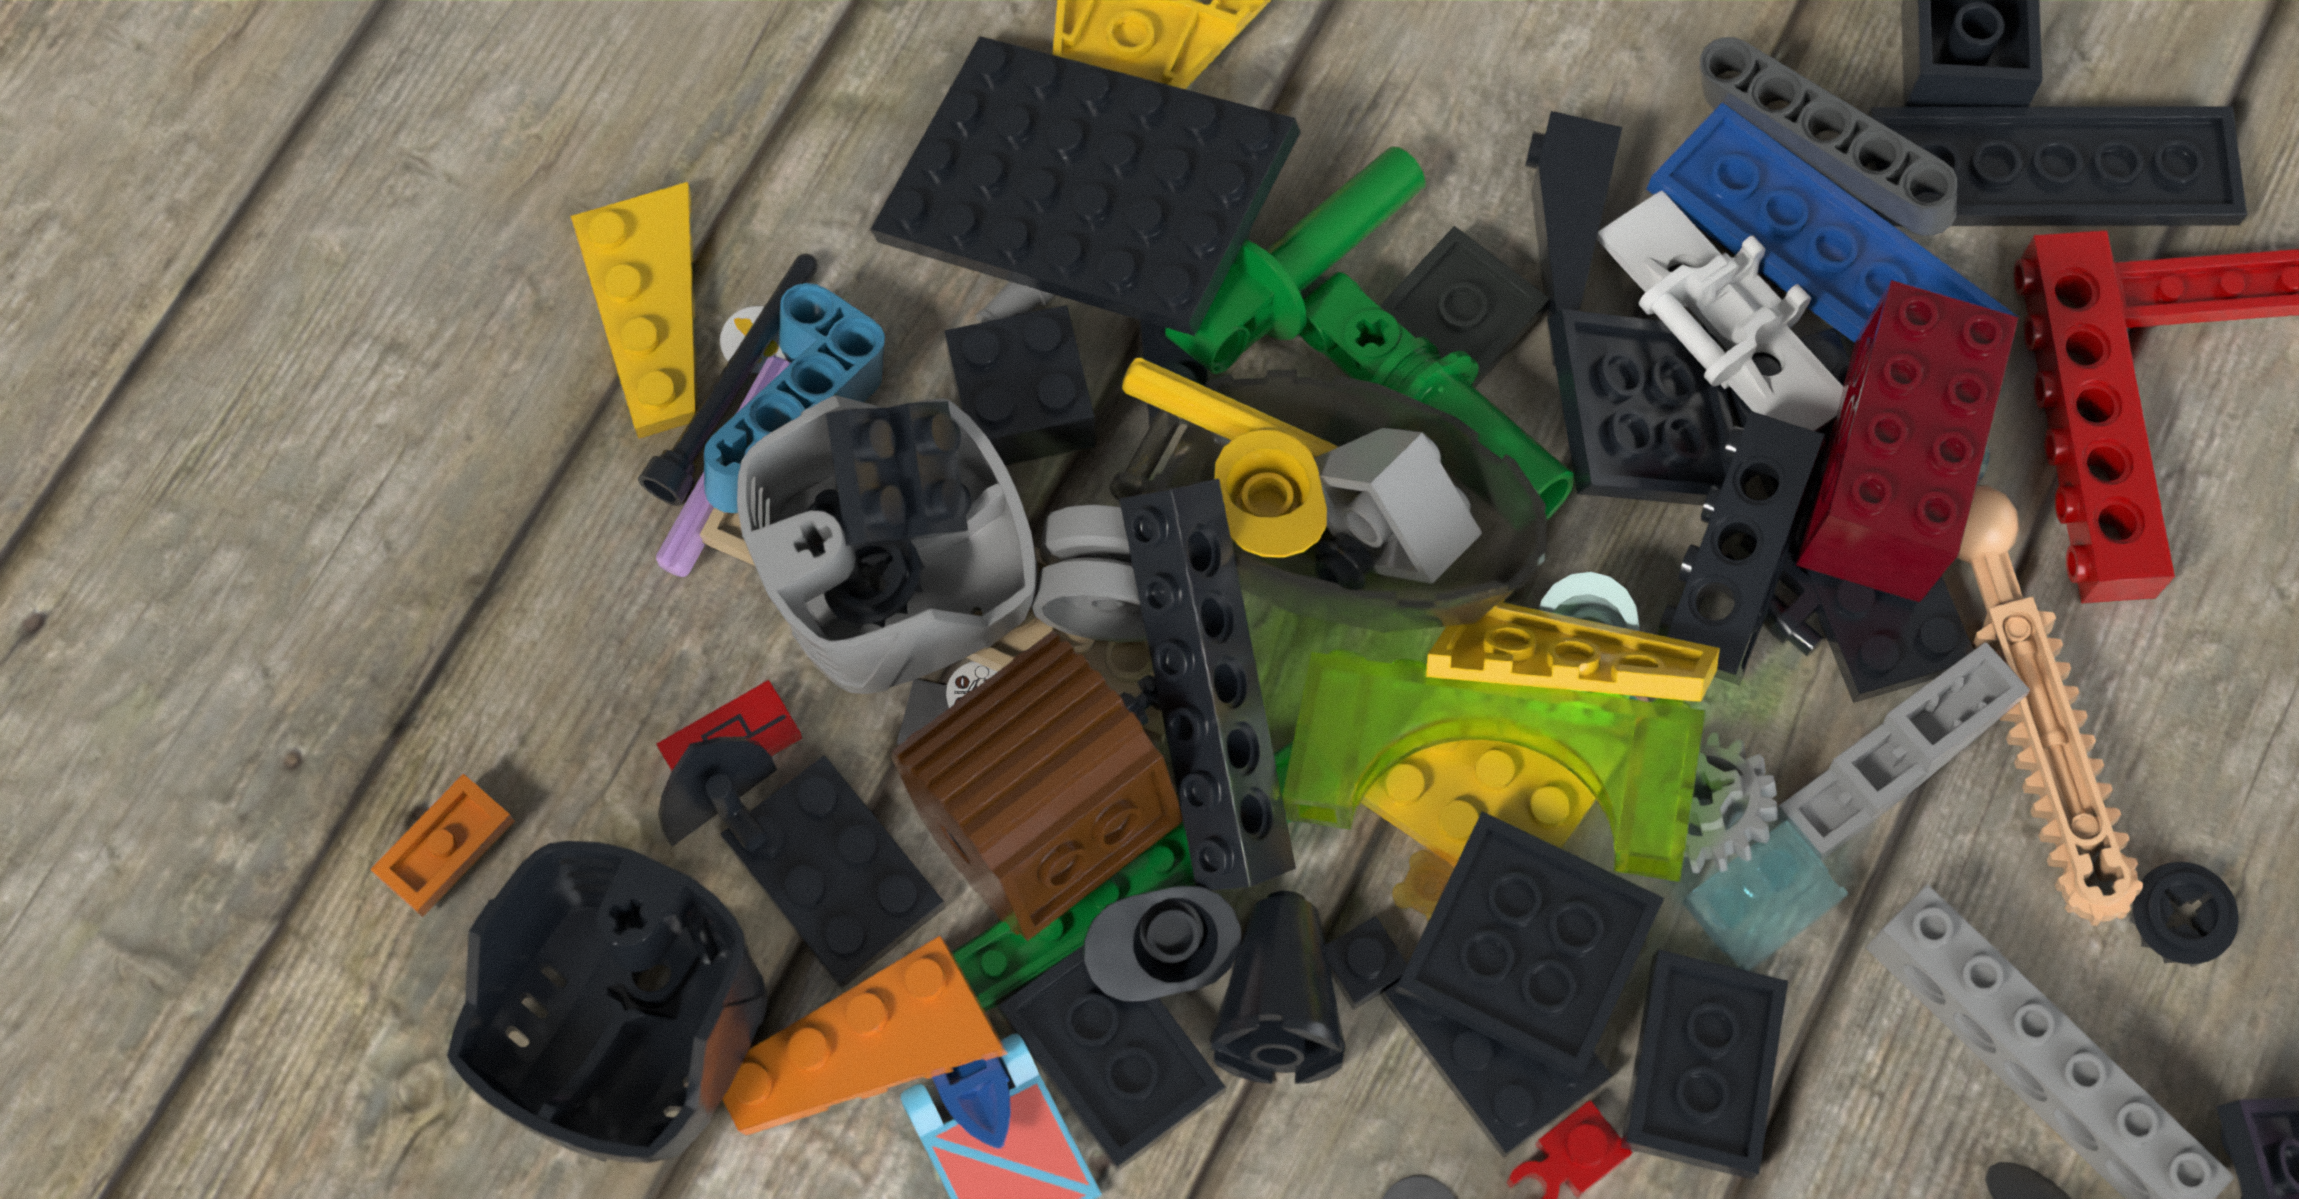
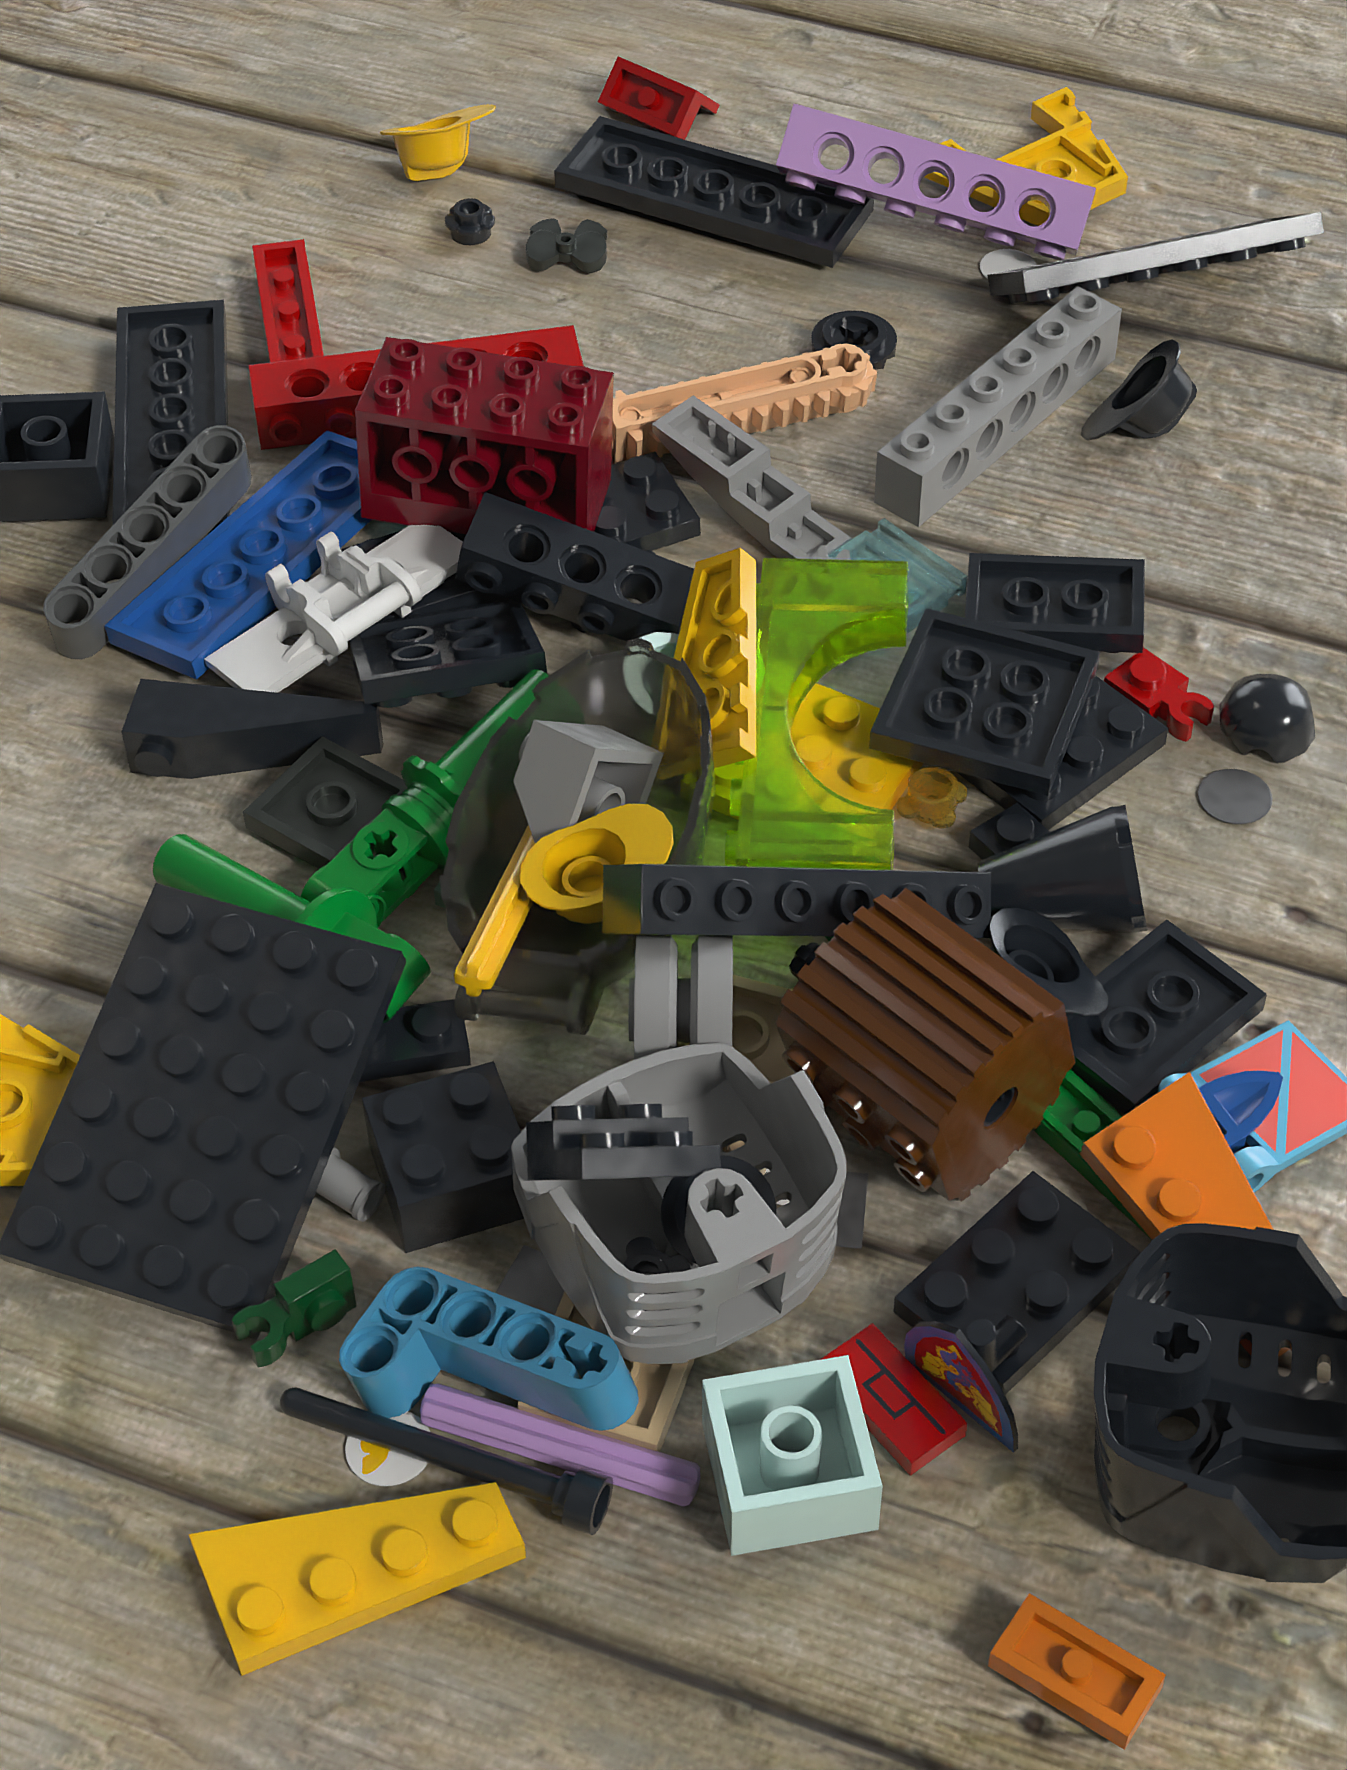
camera: 95 degrees left, 20 degrees down
none -> dark green plate [232,1249,357,1367]
none -> light aqua brick [702,1355,883,1556]

